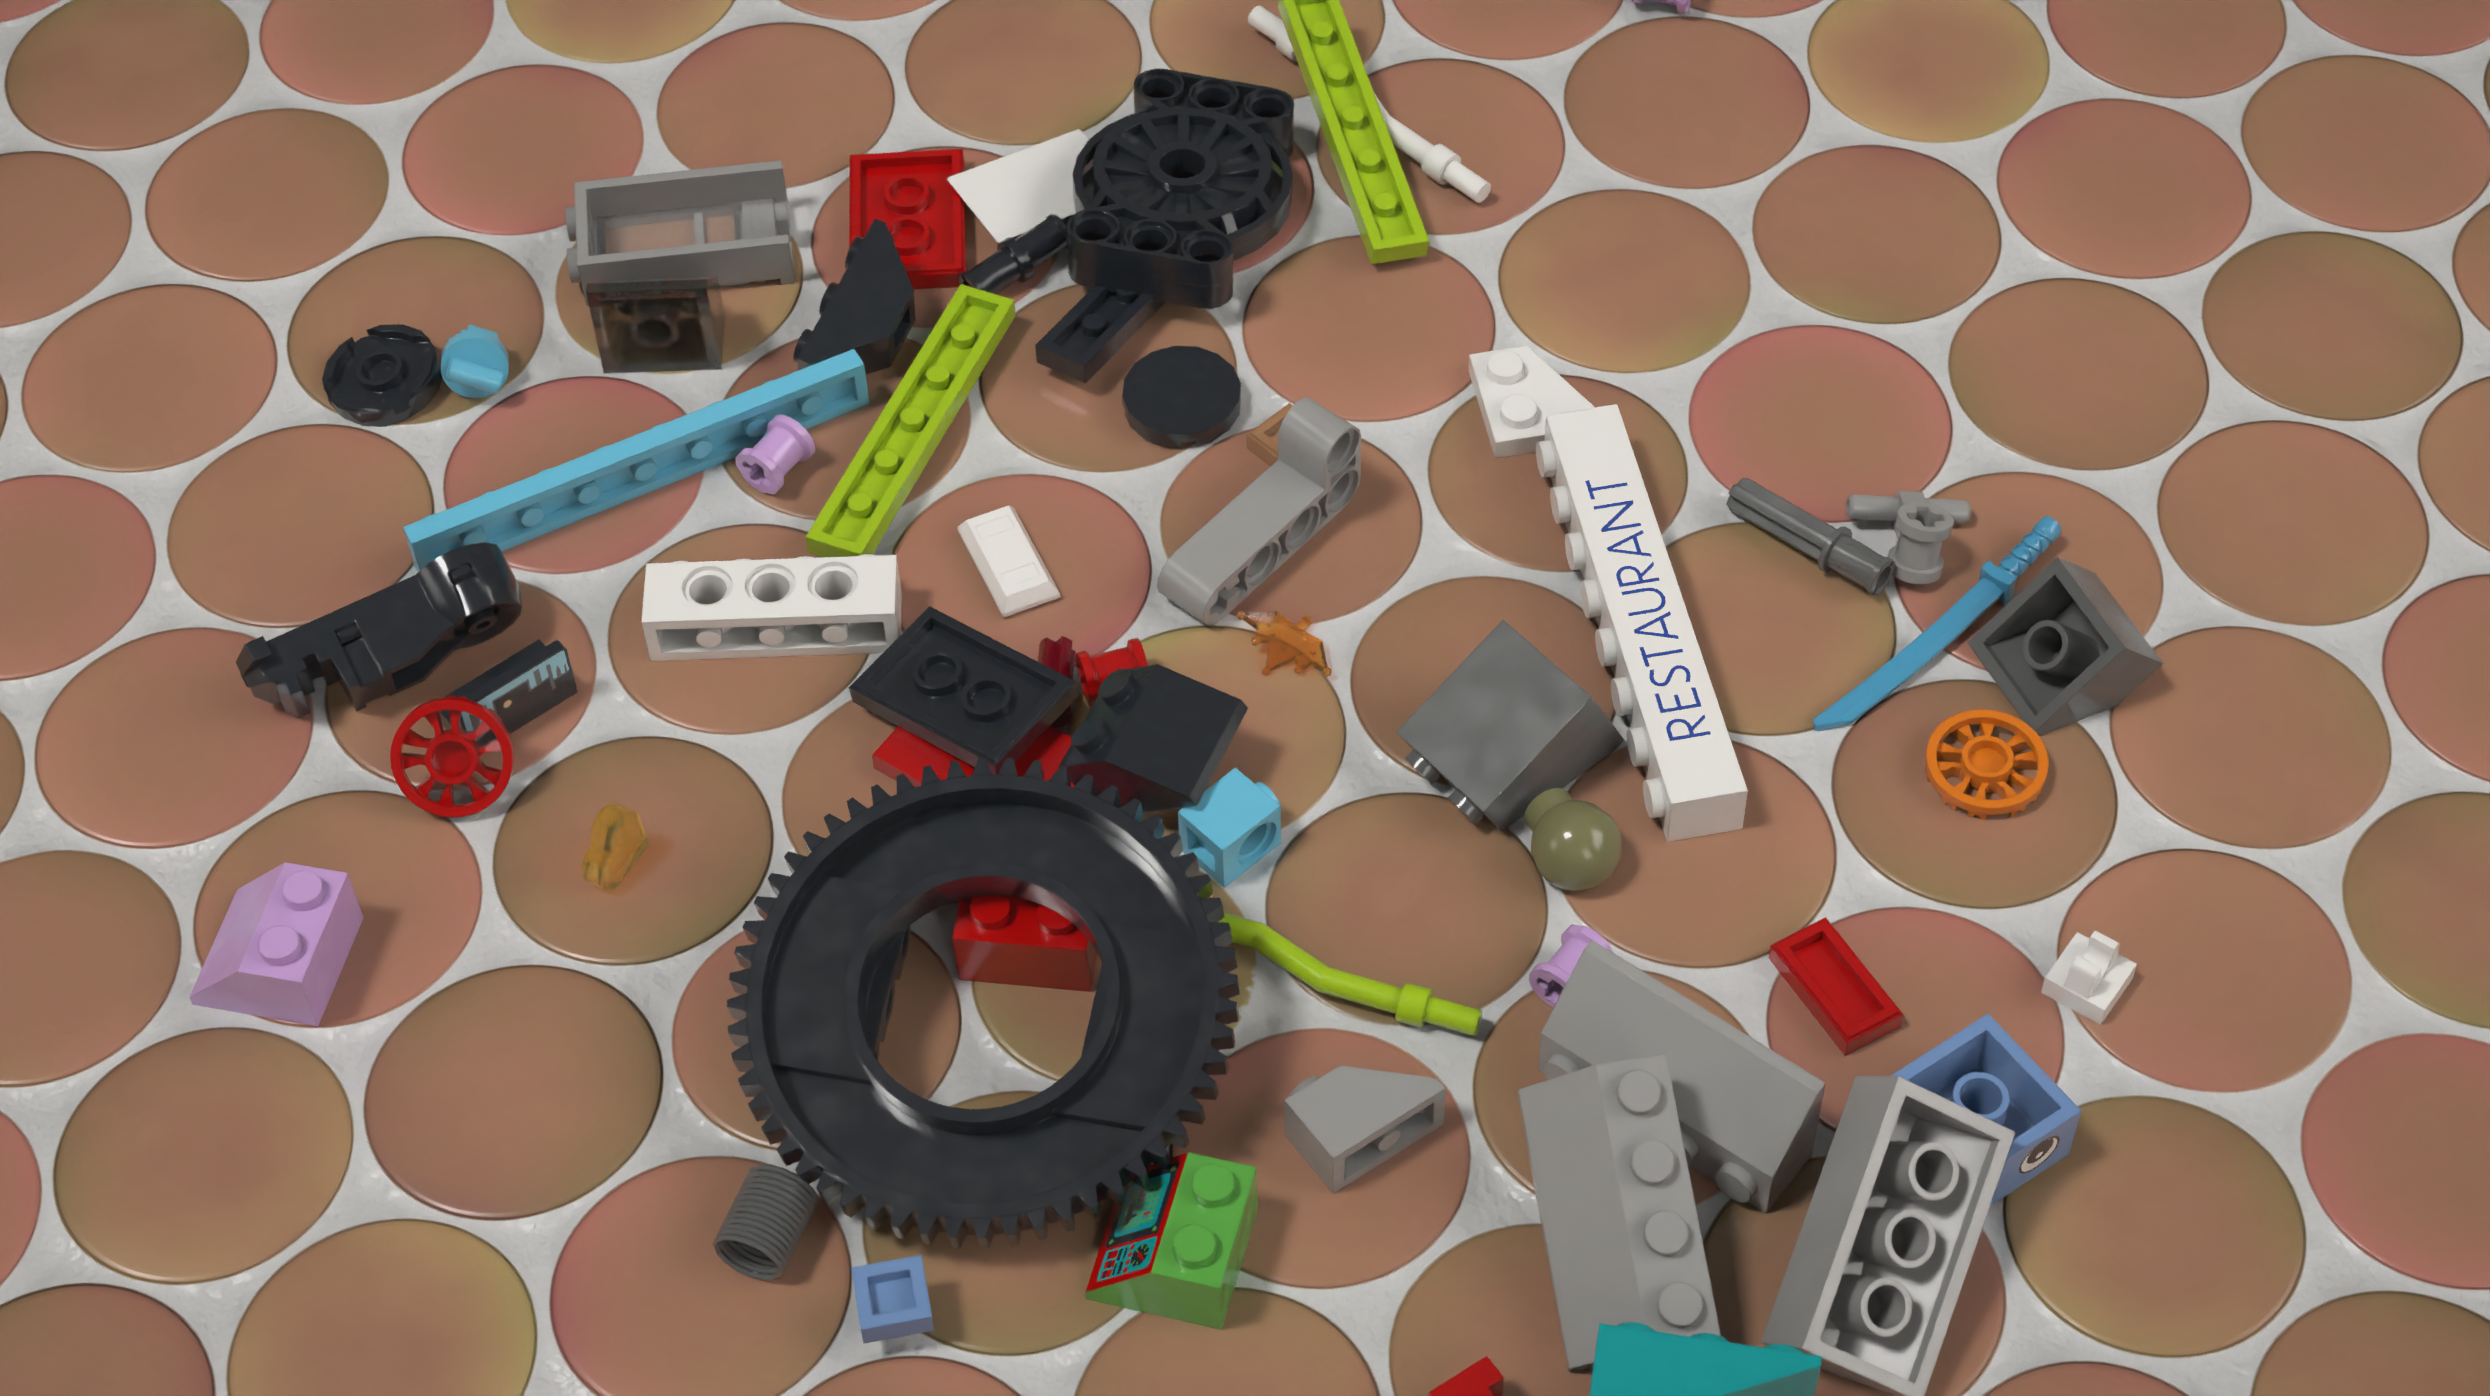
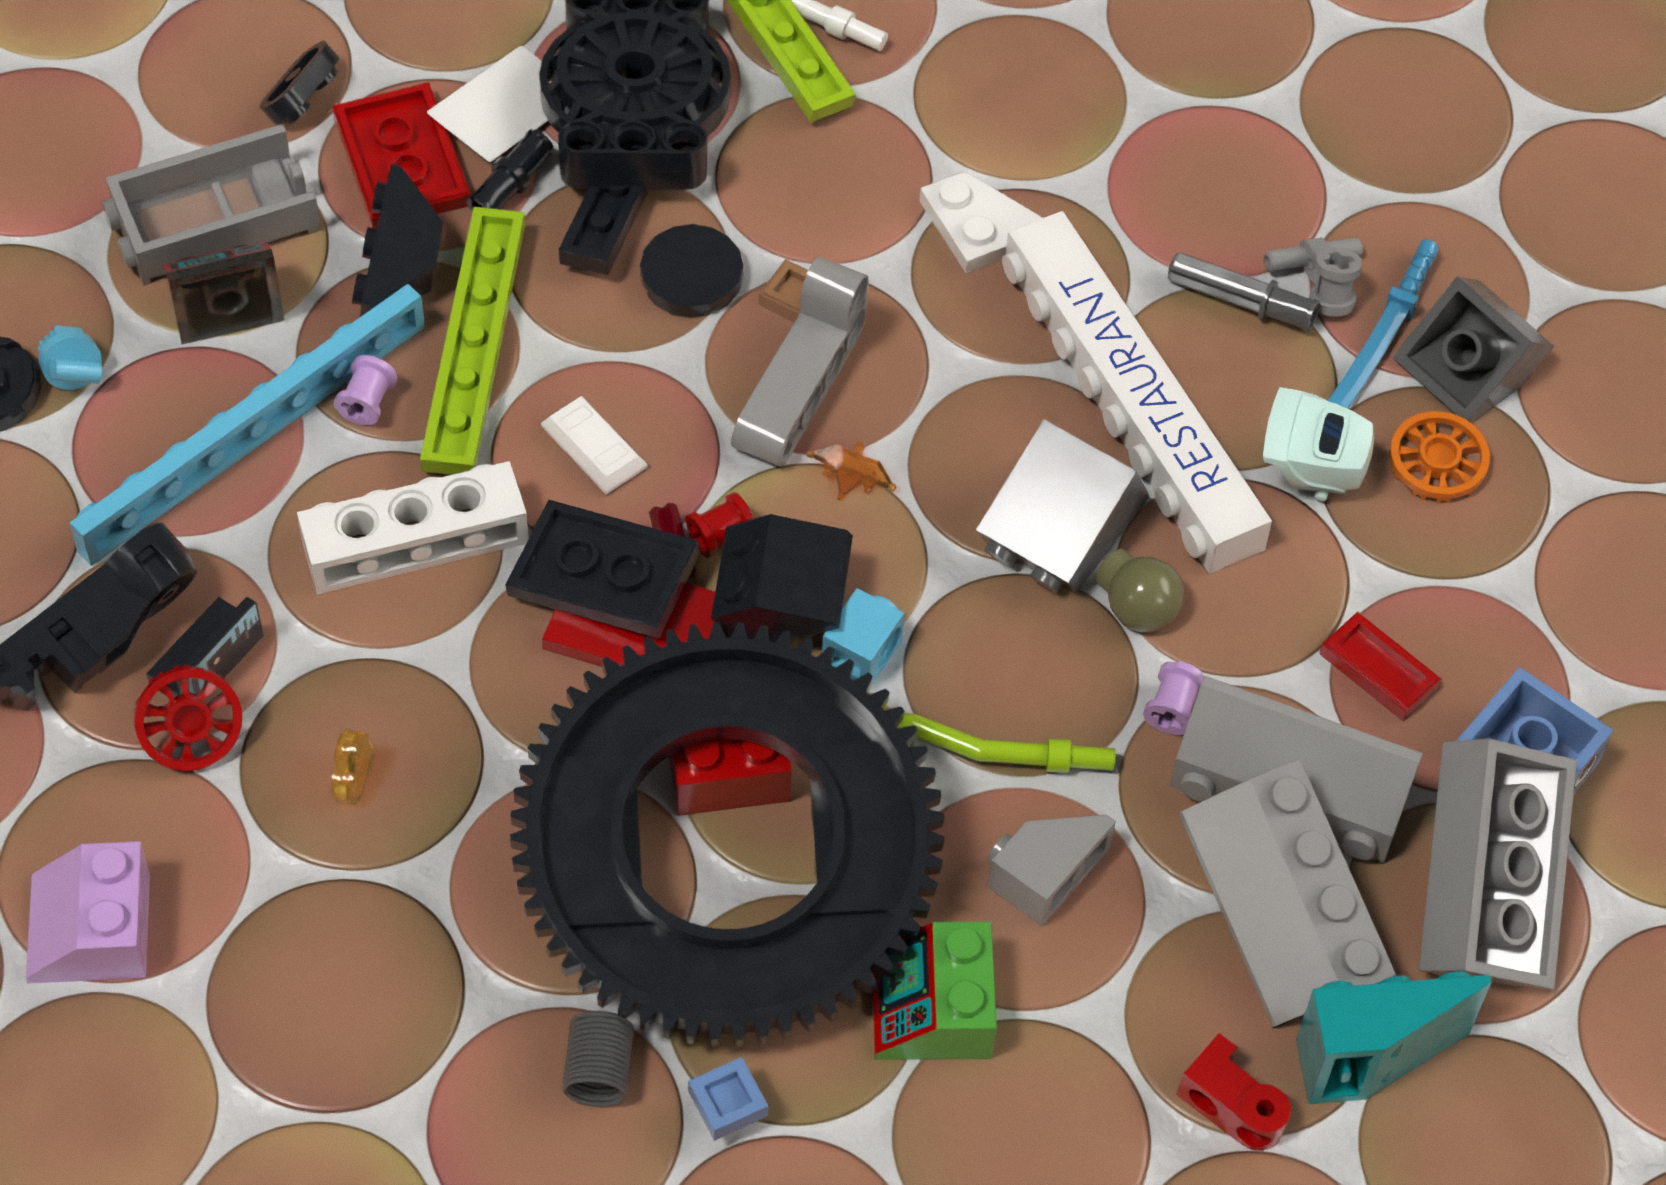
camera: 20 degrees left, 5 degrees up
white tile [2041,930,2137,1025] -> none
none -> black plate [260,41,339,124]
none -> light aqua helmet [1263,387,1375,501]

